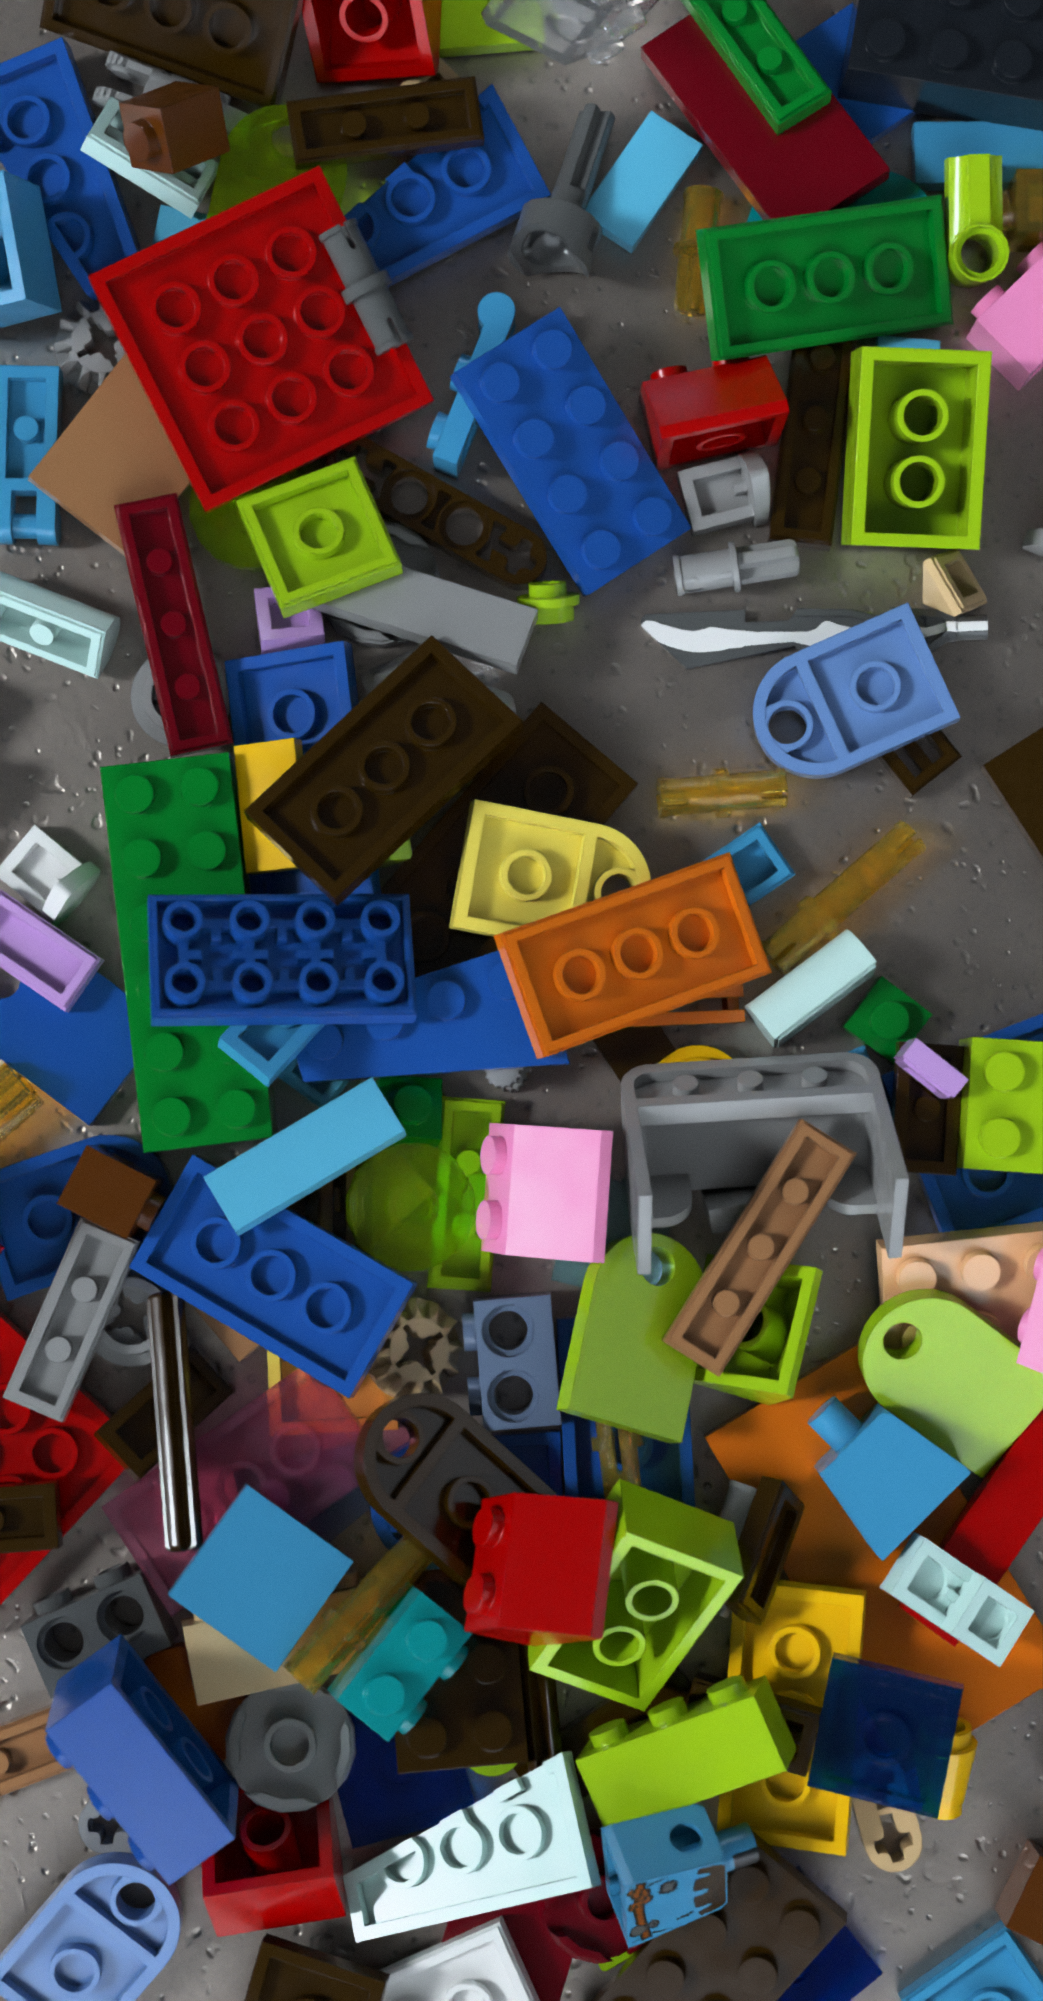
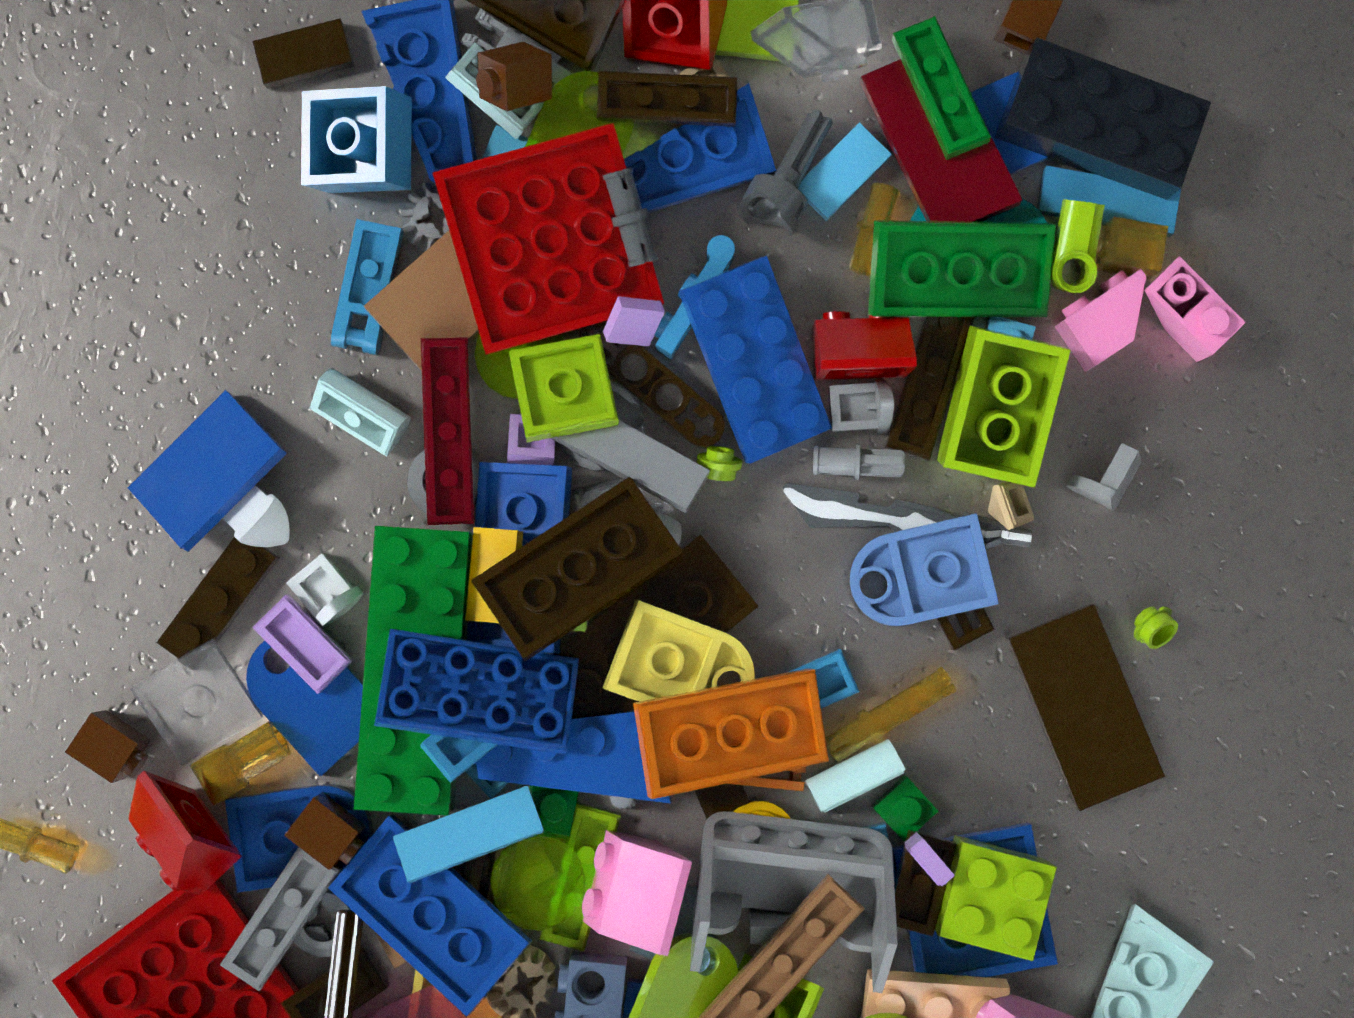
camera: 10 degrees right, 0 degrees up
clear yellow pin [656,767,788,819] -> none
none -> lavender tile [603,296,665,346]

